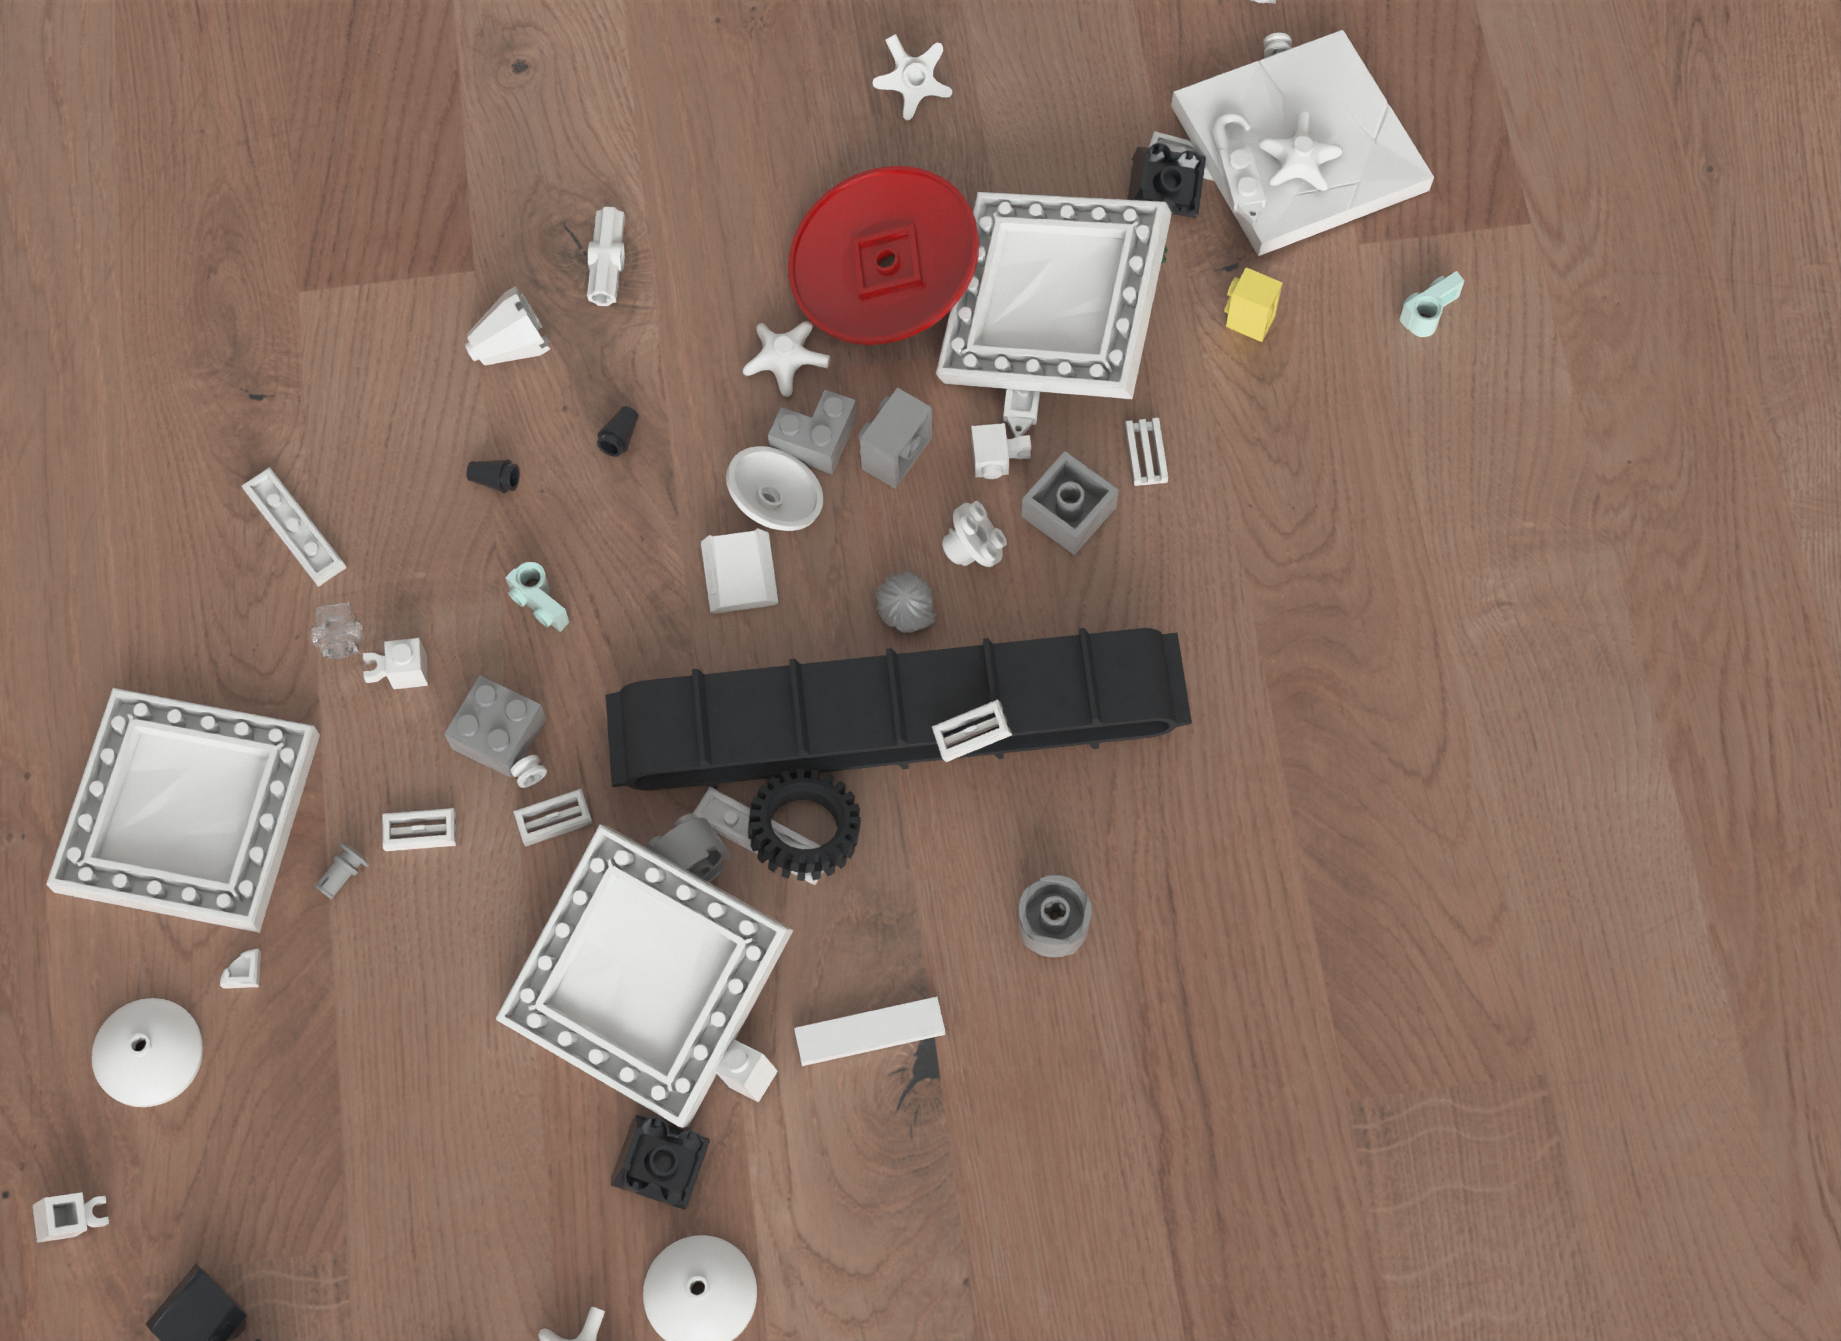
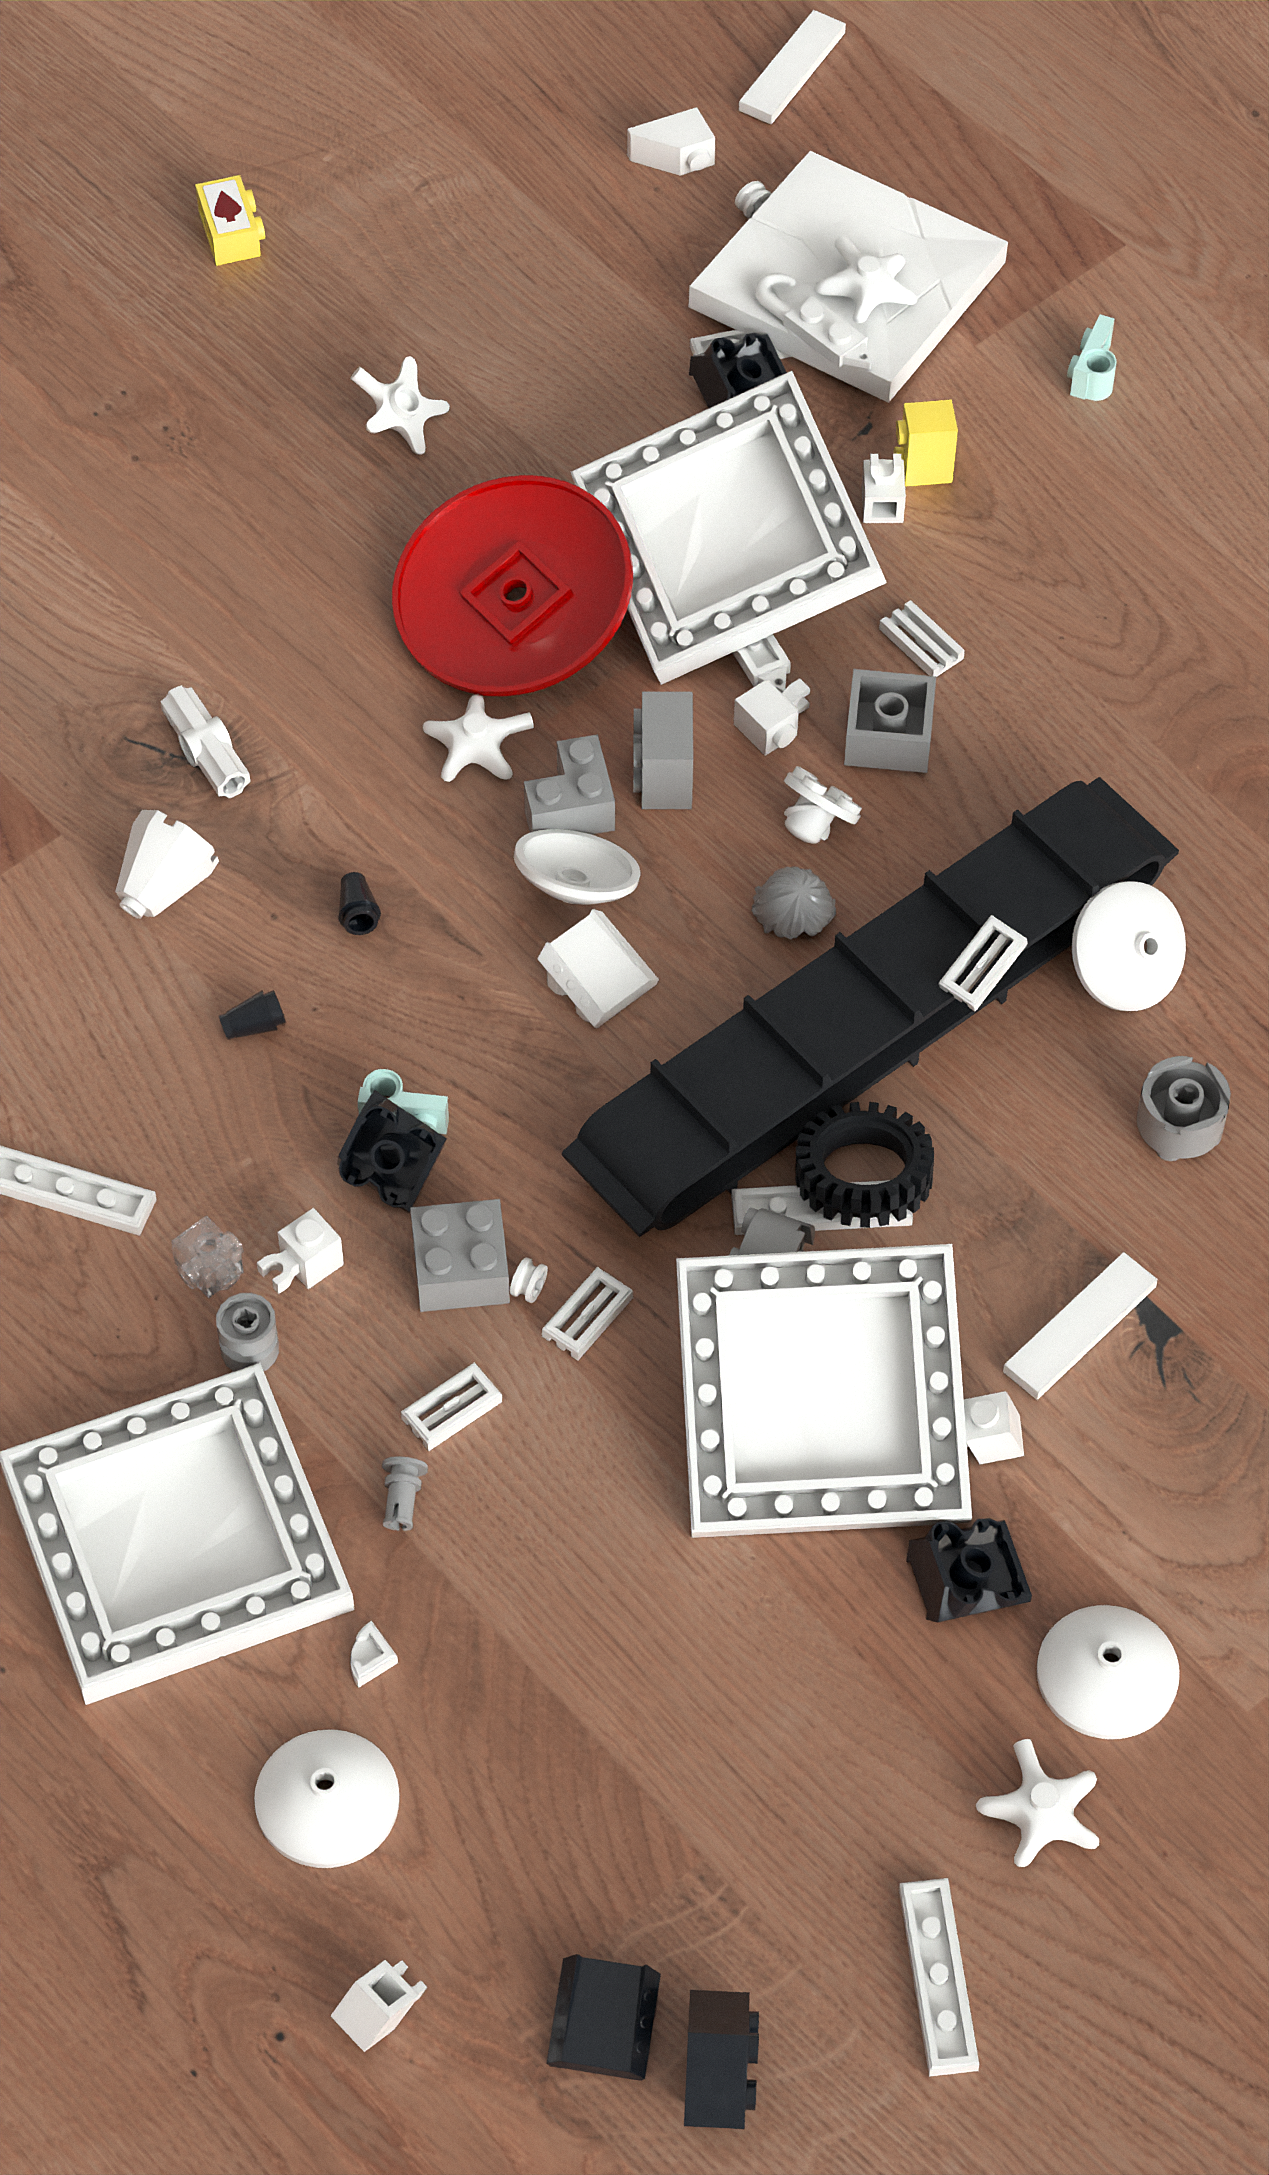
camera: 35 degrees left, 10 degrees down
none -> light grey wheel [216,1293,279,1372]
none -> black slope [337,1090,447,1213]
none -> white brick [862,454,906,523]
none -> white dish [1072,882,1186,1011]

